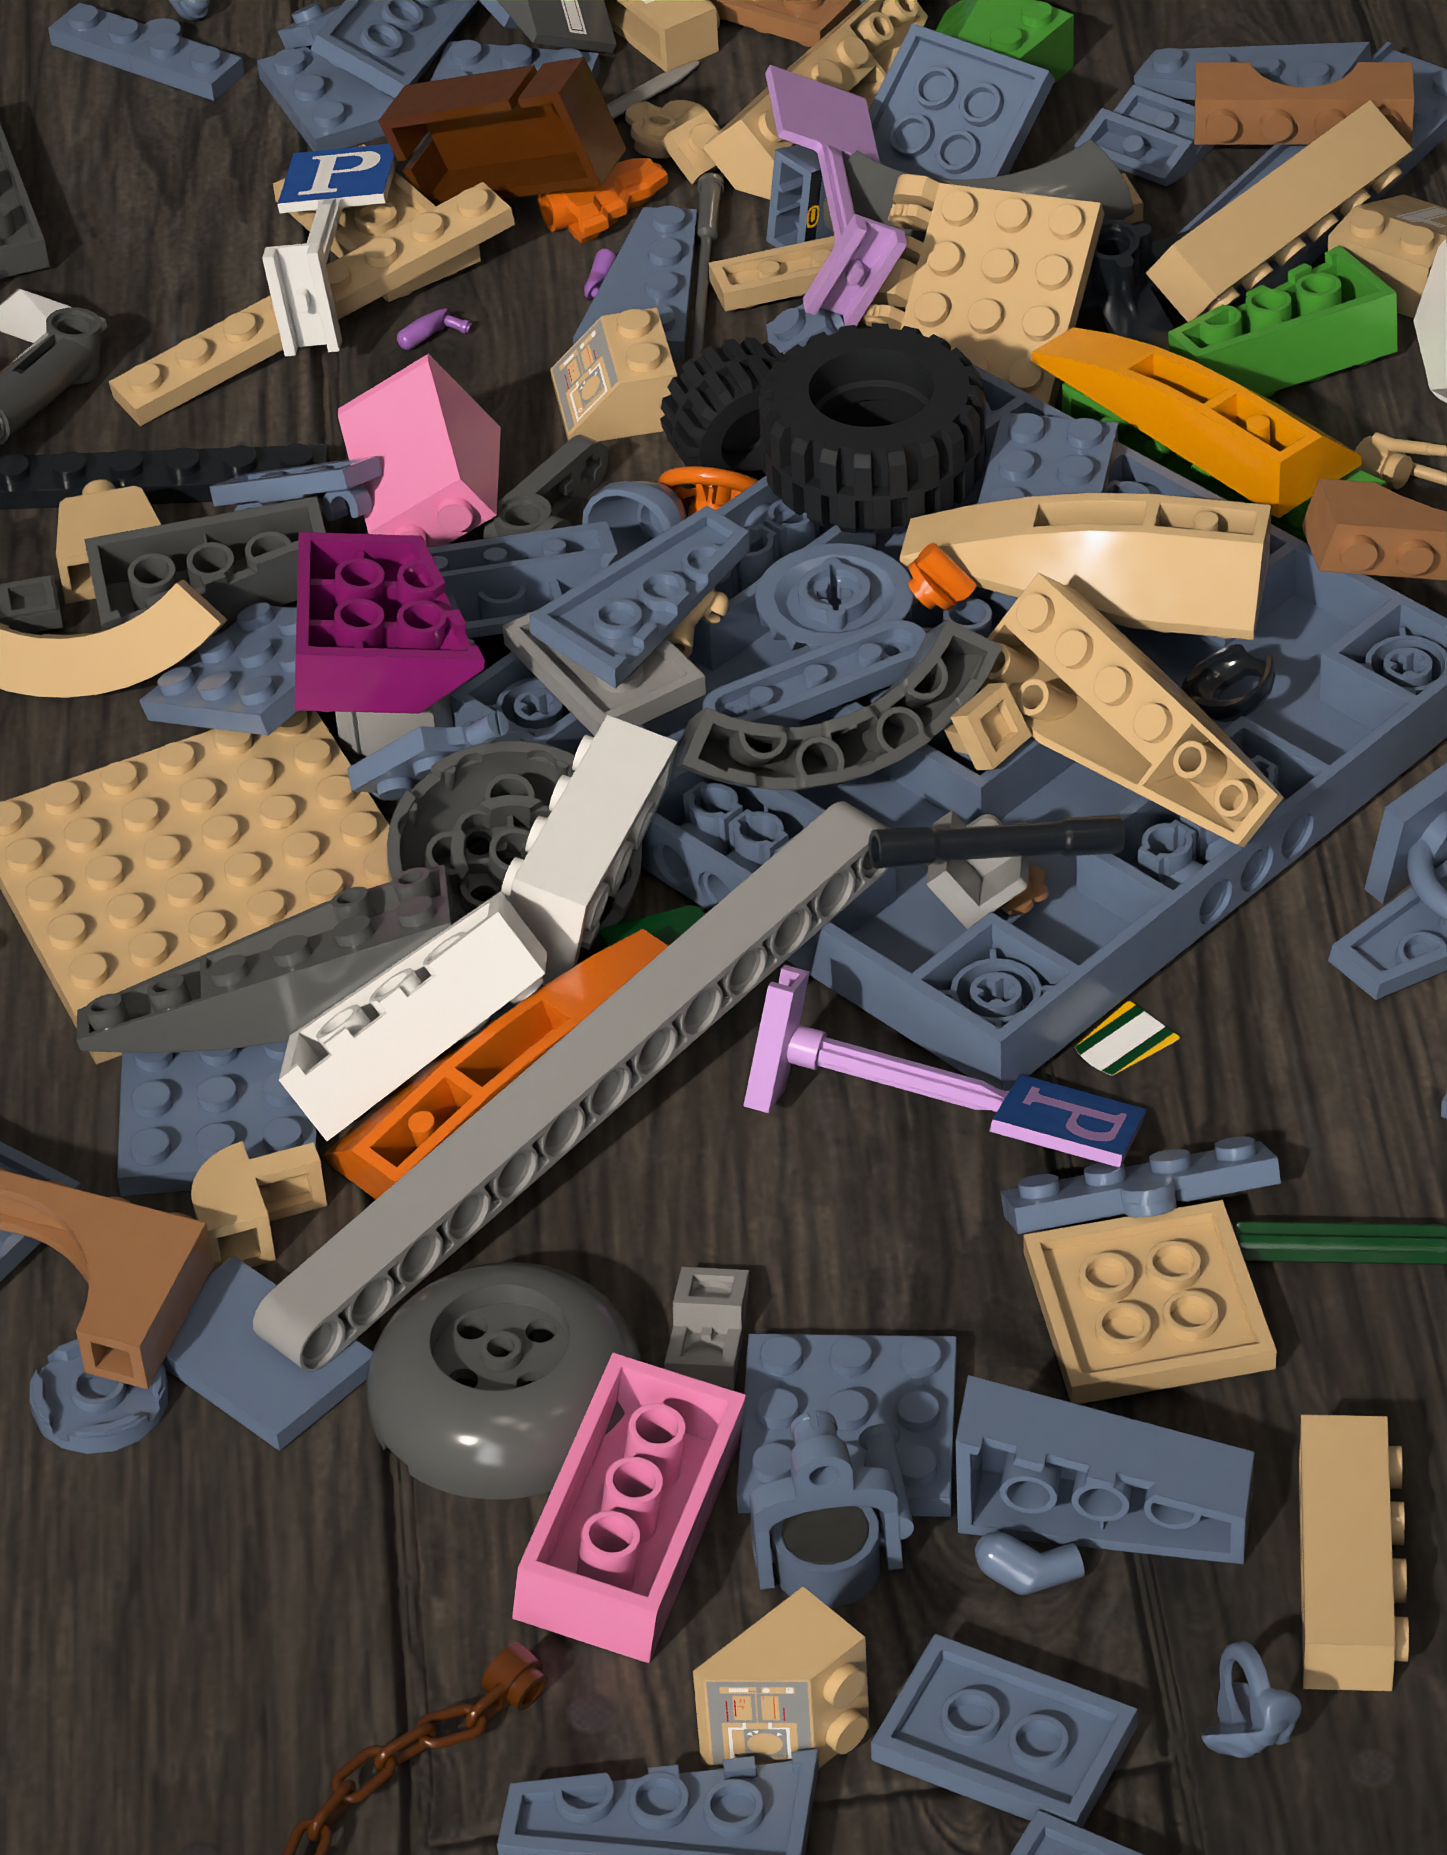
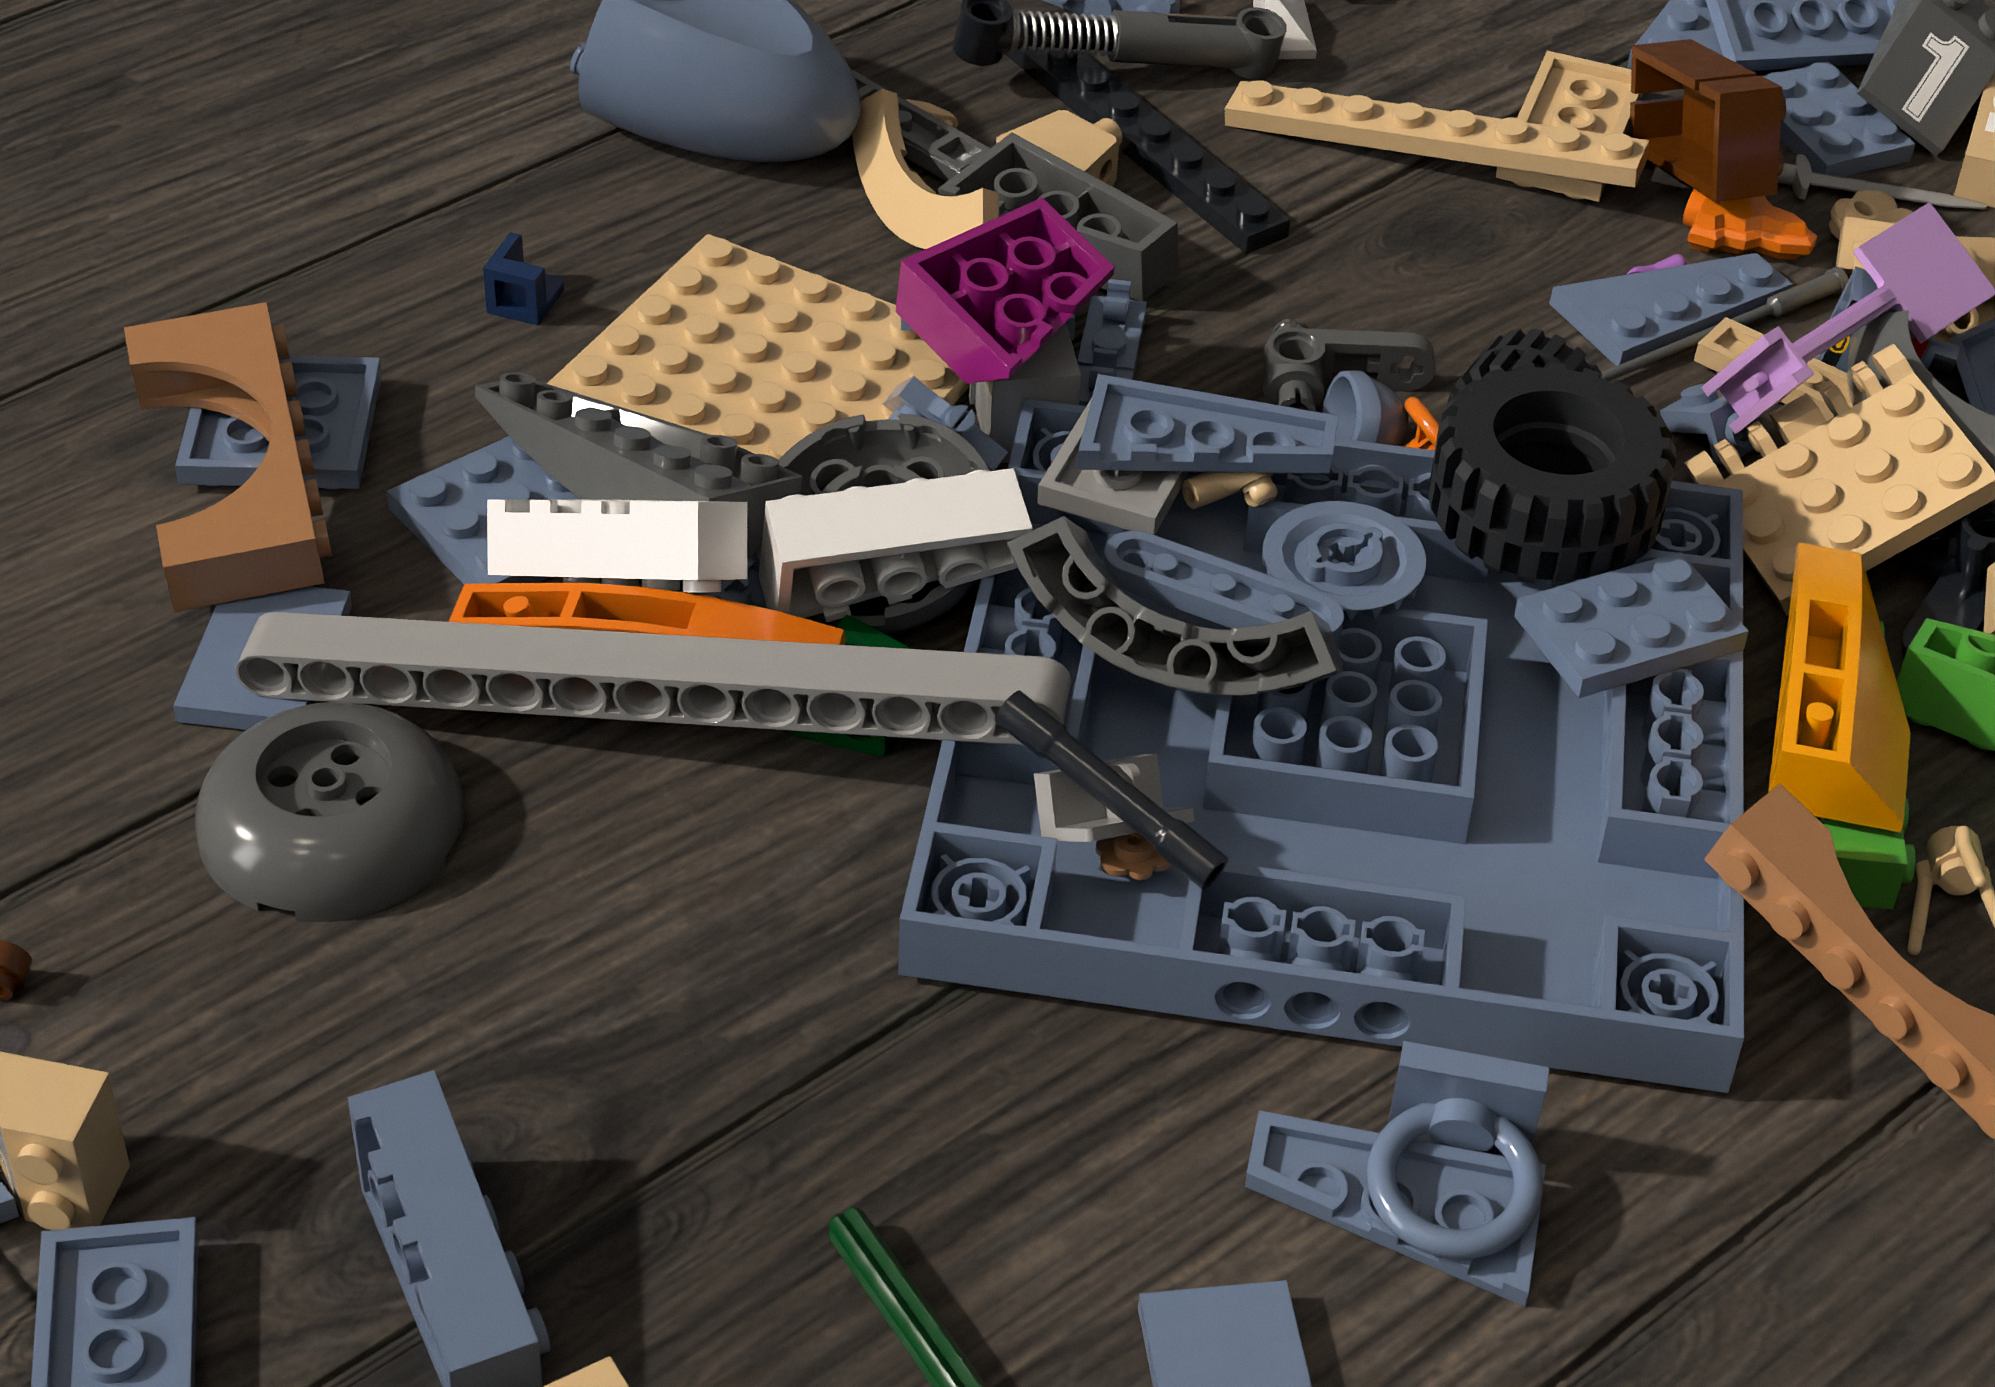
camera: 50 degrees right, 0 degrees up
sand blue tile [30,1338,168,1454] -> none
tan brick [191,1141,327,1273] -> none
sand blue plate [209,456,383,521] -> none
white piece [262,144,397,356] -> none
bright pink slope [338,353,501,547] -> none
medium lavender piece [397,308,473,350] -> none
sand blue wedge [428,521,619,639] -> none
bright pink brick [512,1353,747,1663] -> none
tan slope [550,307,677,441] -> none
light grey slope [664,1267,749,1390] -> none
sand blue plate [737,1334,957,1517] -> none
lavender piece [743,965,1147,1168] -> none
sand blue piece [749,1410,914,1608] -> none
tan wedge [900,493,1271,640] -> none
orange plate [908,542,977,611] -> none
tan tile [944,682,1032,770] -> none
sand blue arm [975,1531,1085,1595] -> none
tan wedge [981,572,1284,848] -> none
sand blue hinge [1000,1136,1281,1234] -> none
tan plate [1023,1200,1277,1404] -> none
sticker [1075,1001,1180,1076] -> none
black piece [1181,644,1275,722] -> none

